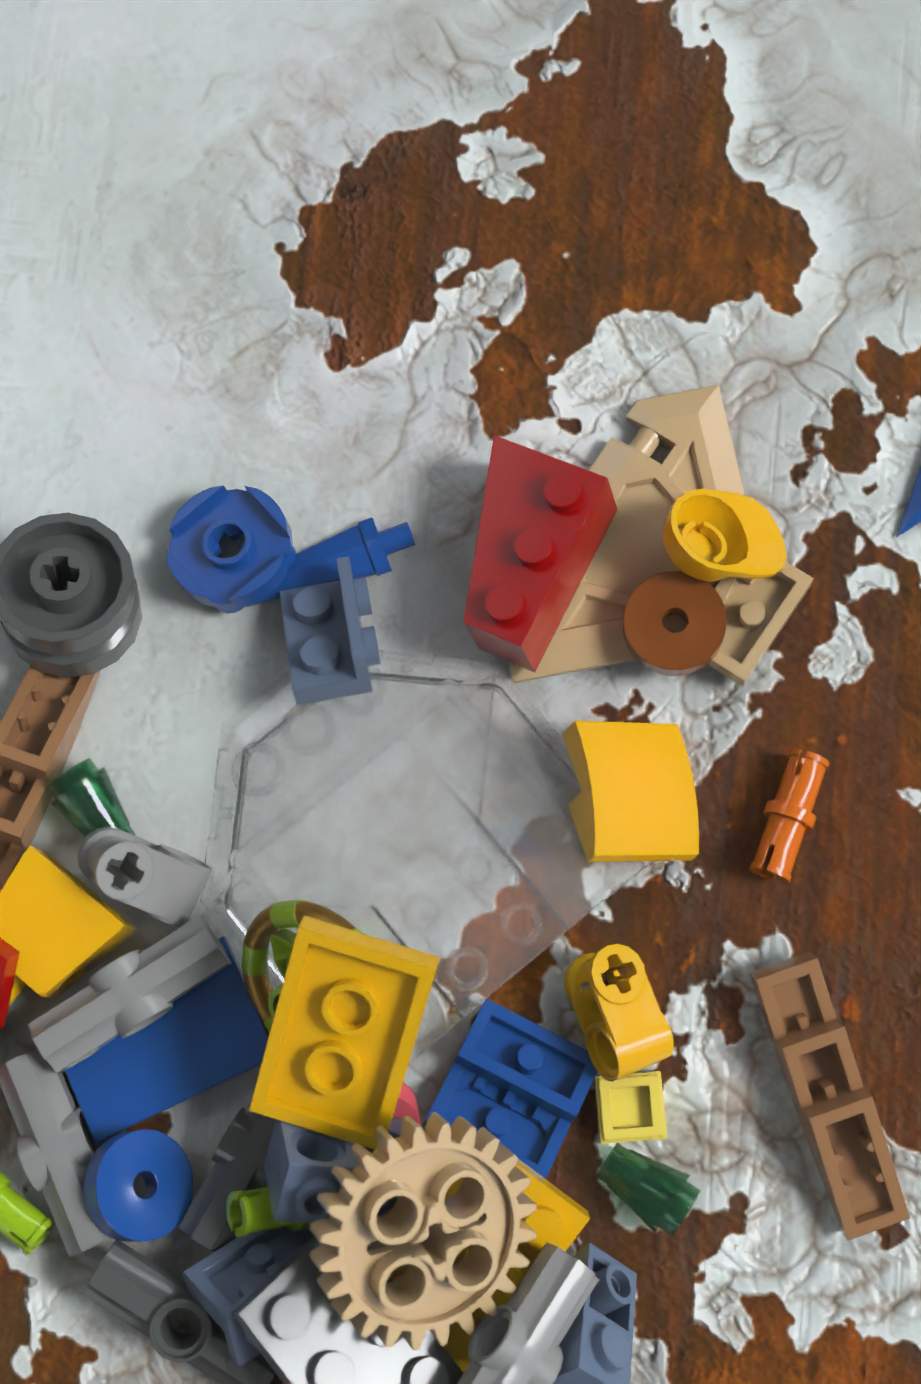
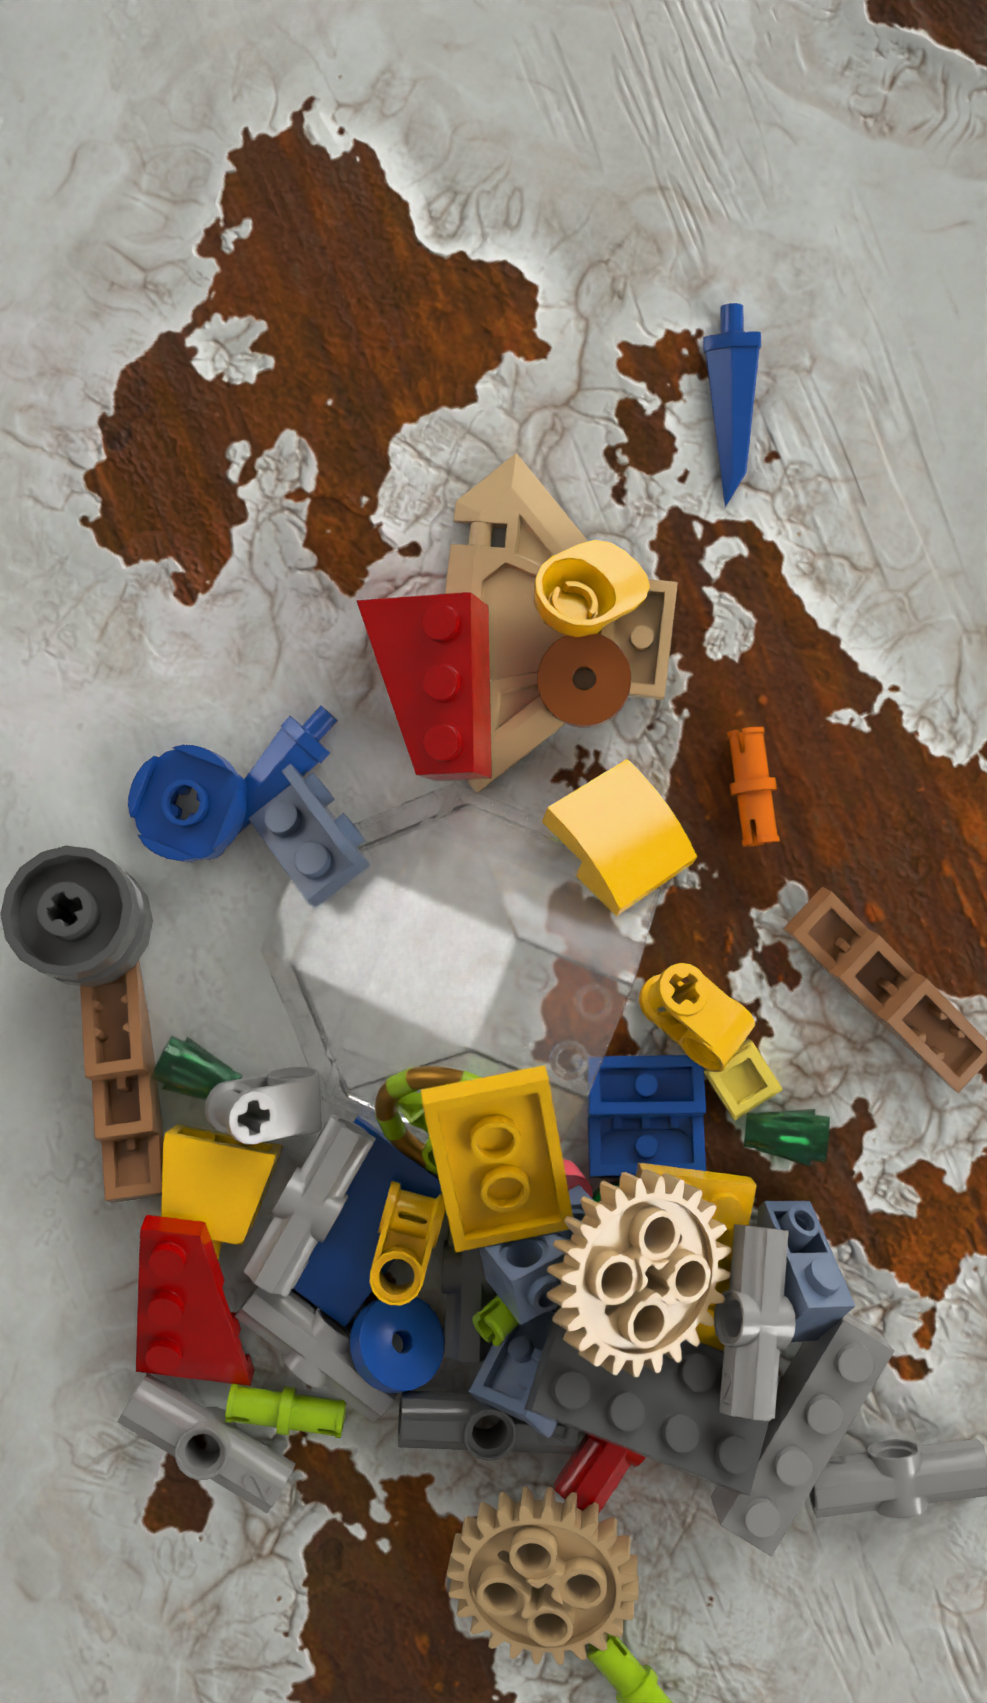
camera: 30 degrees left, 10 degrees up
none -> yellow piece [370,1181,446,1306]

